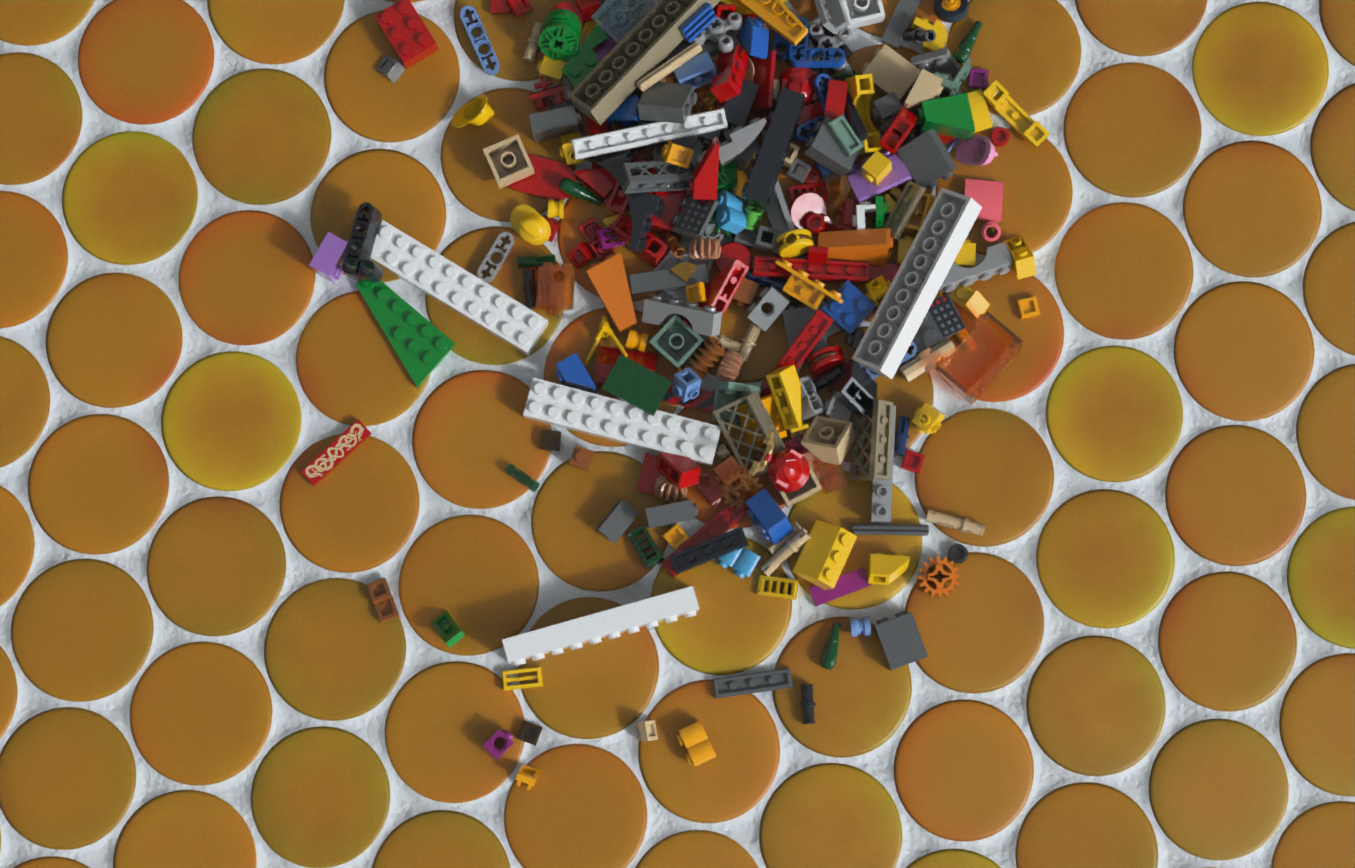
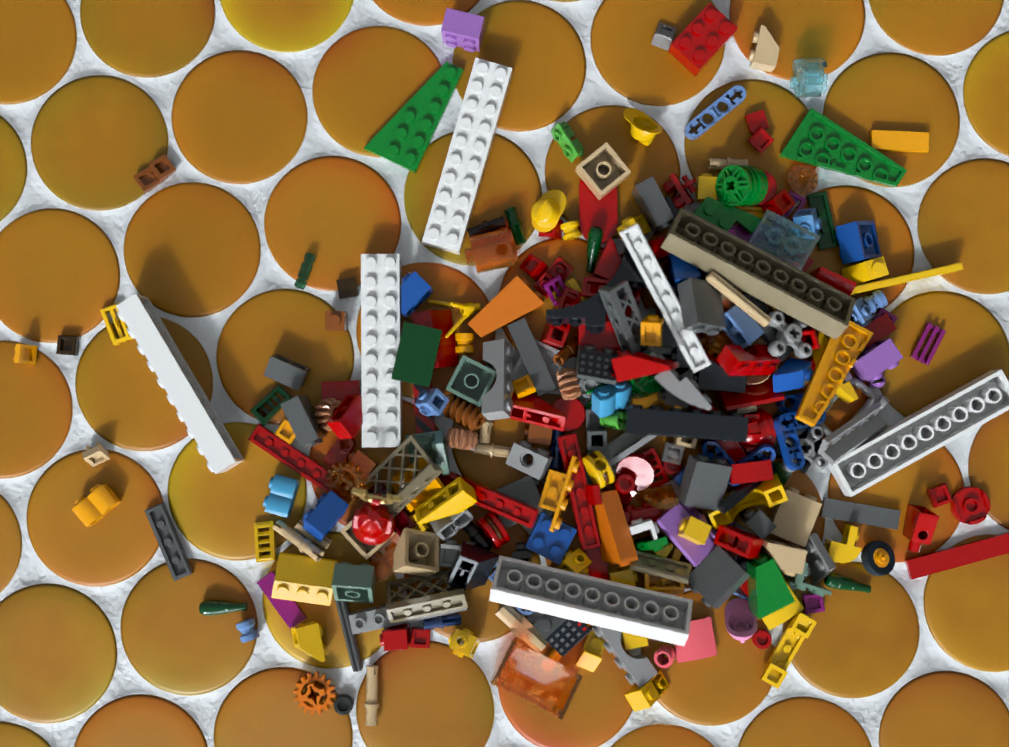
camera: 75 degrees right, 5 degrees up
tile [301,419,372,486] -> none
black beam [342,202,383,283] -> none
green slope [432,611,465,648] -> none
light grey beam [477,232,515,283] -> none
magenta brick [483,729,514,760] -> none
black tile [669,527,749,575] -> none
pearl gold tile [670,262,697,283] -> none
blue tile [679,2,717,43] -> none
dark tan plate [716,443,733,461] -> none
black pin [800,684,816,724] -> none
sand green tile [826,115,864,157] -> none
dark grey brick [873,610,928,670] -> none
black pin [902,28,936,43] -> none
light orange tile [1016,296,1040,319] -> none
none -> sand green brick [332,562,376,604]
none -> red brick [380,622,411,651]
none -> bright green hinge [551,122,585,163]

